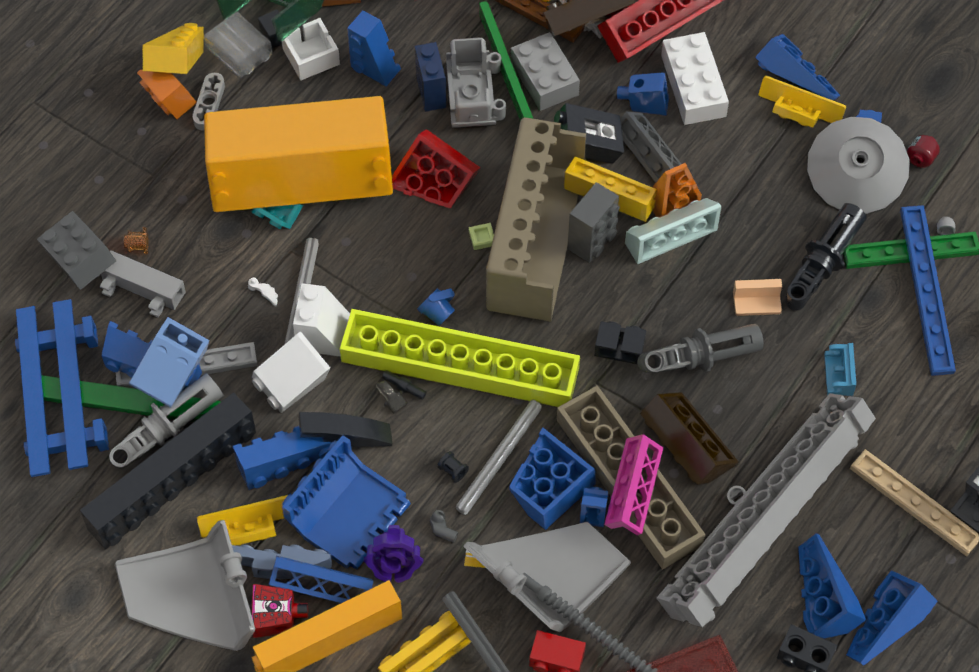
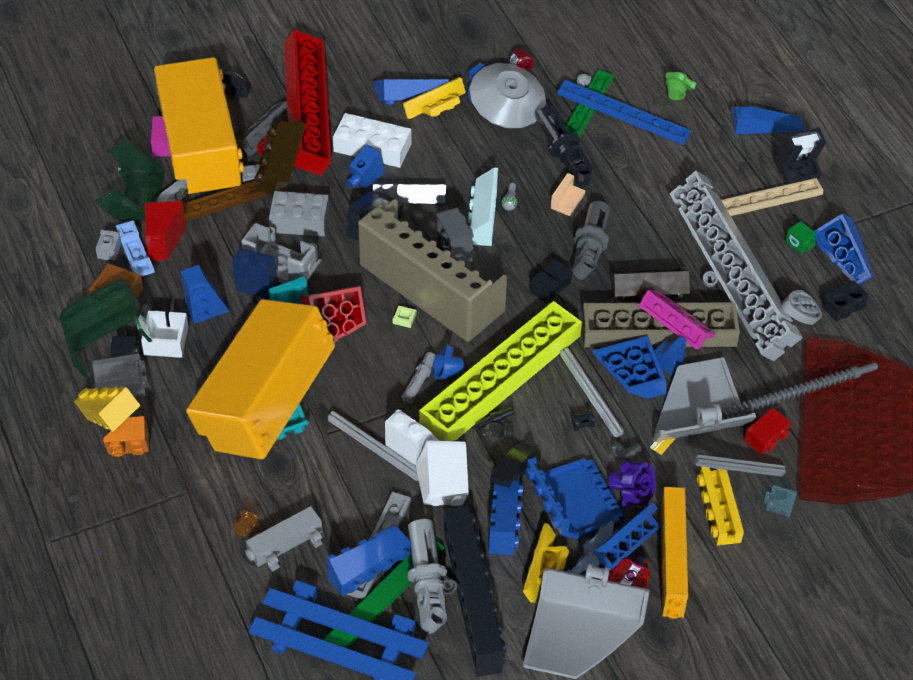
camera: 60 degrees left, 10 degrees down
dark grey brick [37,211,116,290] -> none
medium blue slope [129,317,210,408] -> none
light grey beam [192,73,225,130] -> none
white piece [248,277,278,306] -> none
green tile [479,1,533,122] -> none
yellow brick [564,156,657,222] -> none
orange wedge [652,163,702,218] -> none
blue wedge [799,533,866,639] -> none
dark azure hinge [824,343,856,396] -> none
none -> teal plate [269,276,308,304]
none -> light grey pin [401,352,436,404]
none -> light grey piece [501,183,517,211]
none -> light grey piece [781,290,822,325]
none -> green brick [785,221,817,254]

